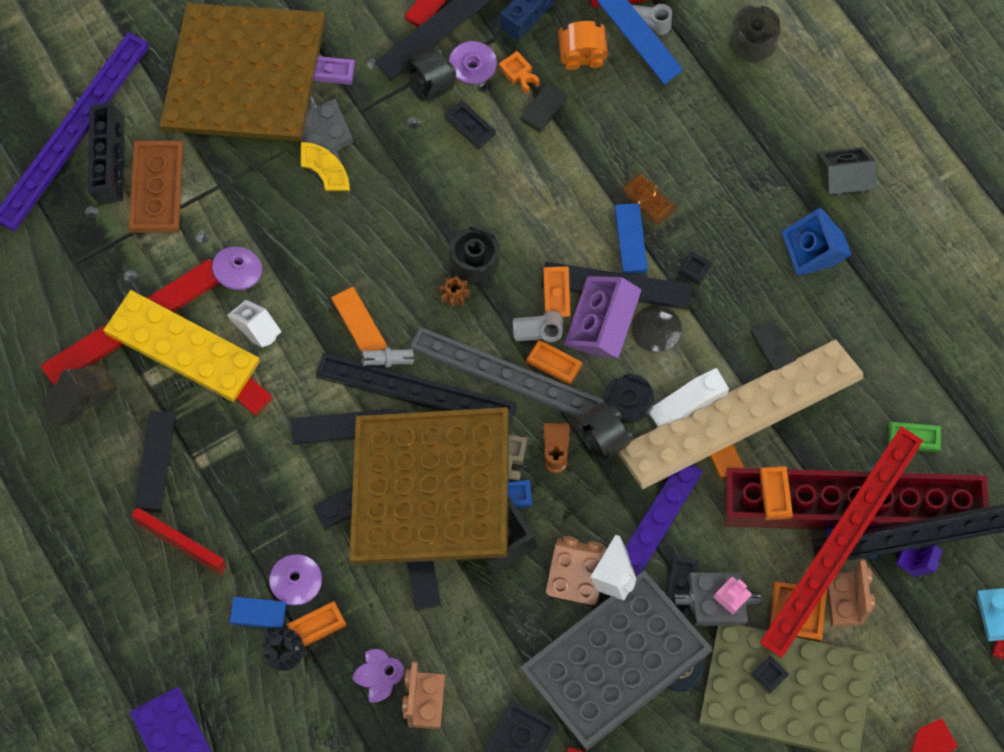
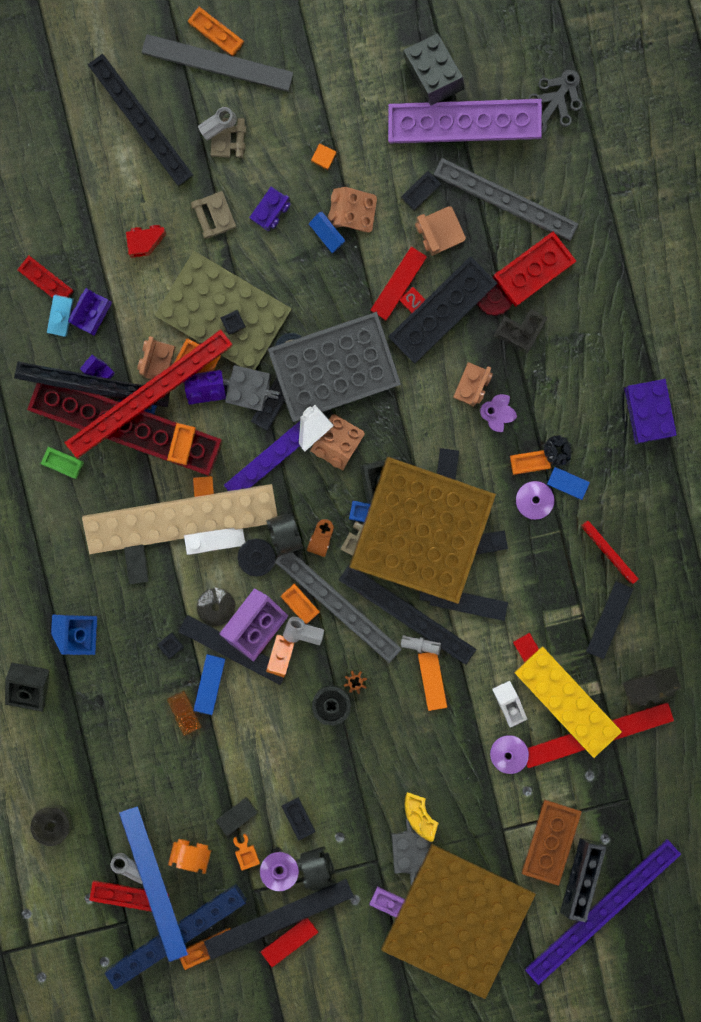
camera: 160 degrees left, 20 degrees up
bright pink tile [713,577,752,615] -> none
none -> dark purple bracket [68,288,112,336]
none -> dark purple bracket [184,370,226,405]

